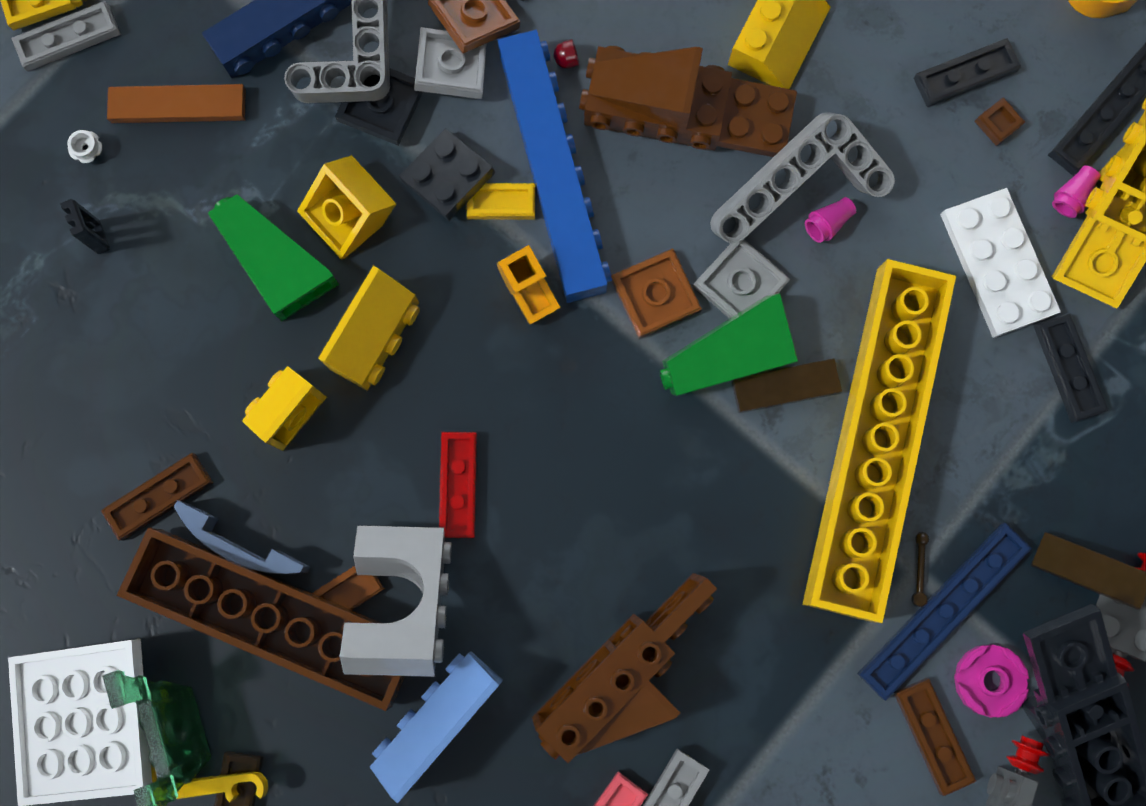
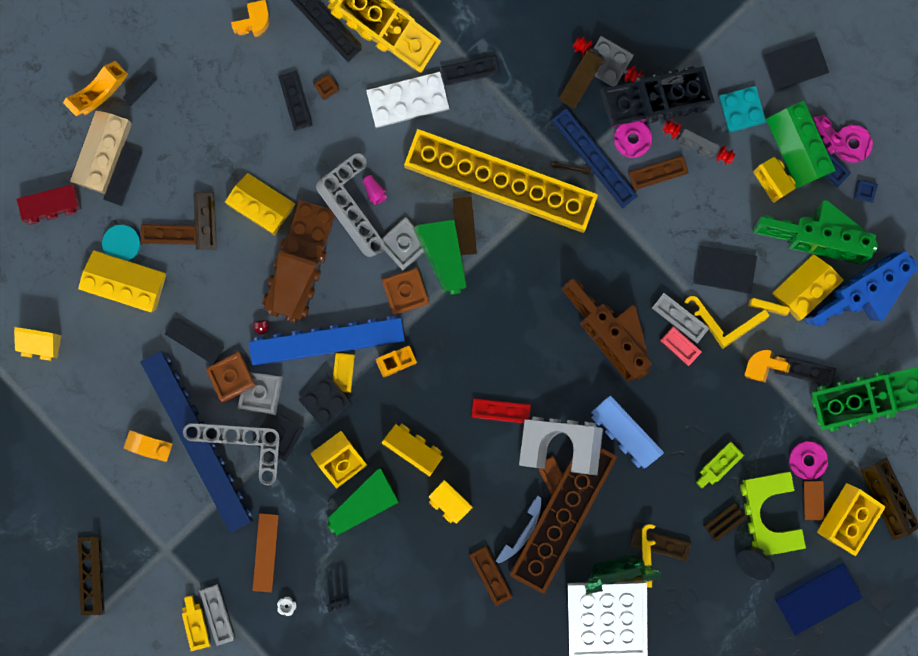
camera: 85 degrees left, 5 degrees up
dark pink cone [1052,166,1101,218] -> none

